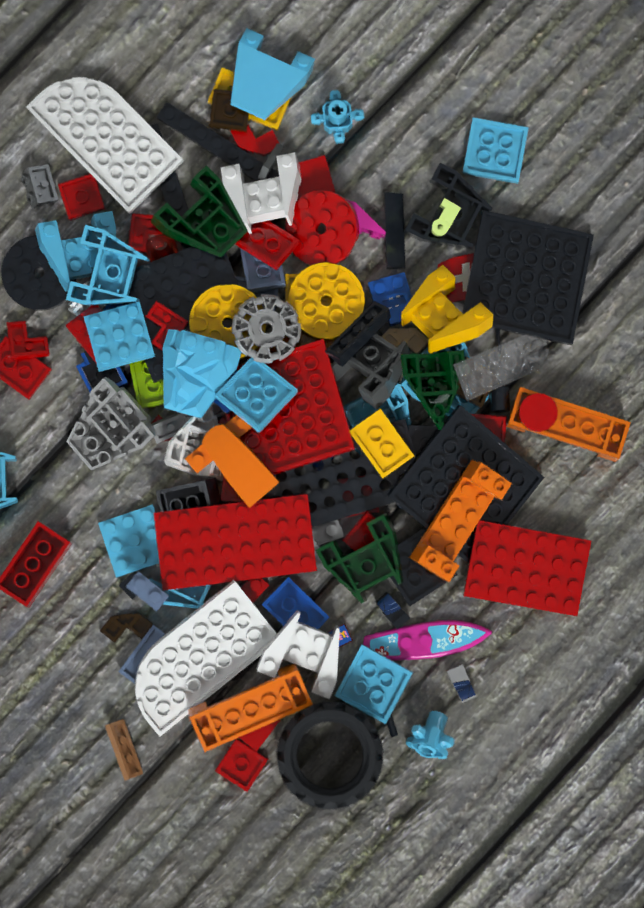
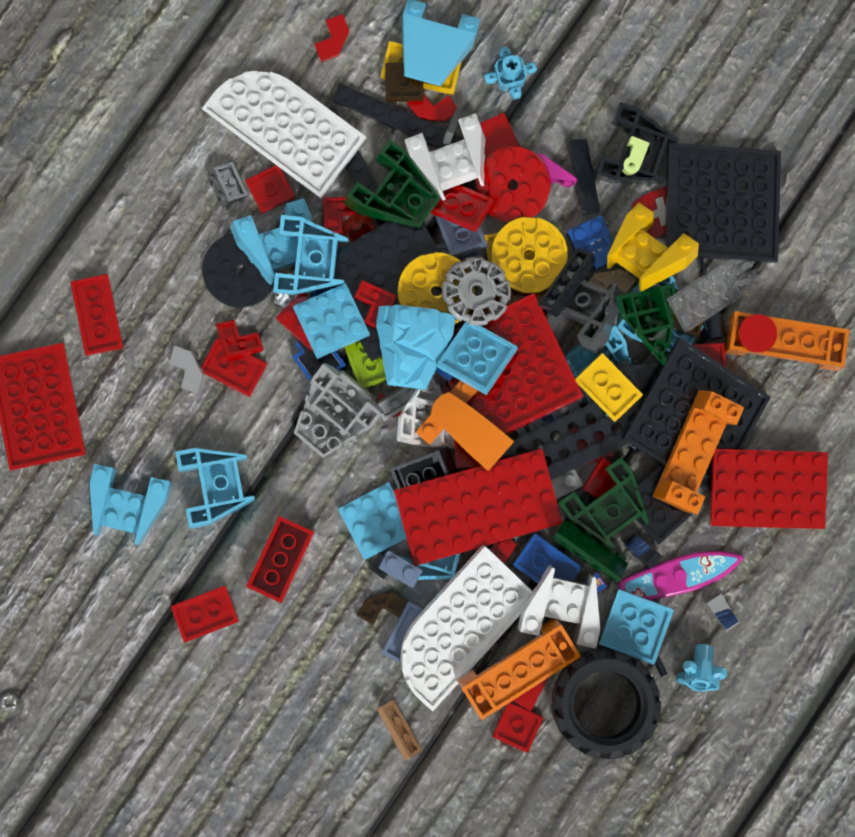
camera: 10 degrees left, 0 degrees up
medium azure plate [462,117,529,184] -> none
none -> red tile [314,14,350,63]
none -> dark green slope [551,518,629,583]

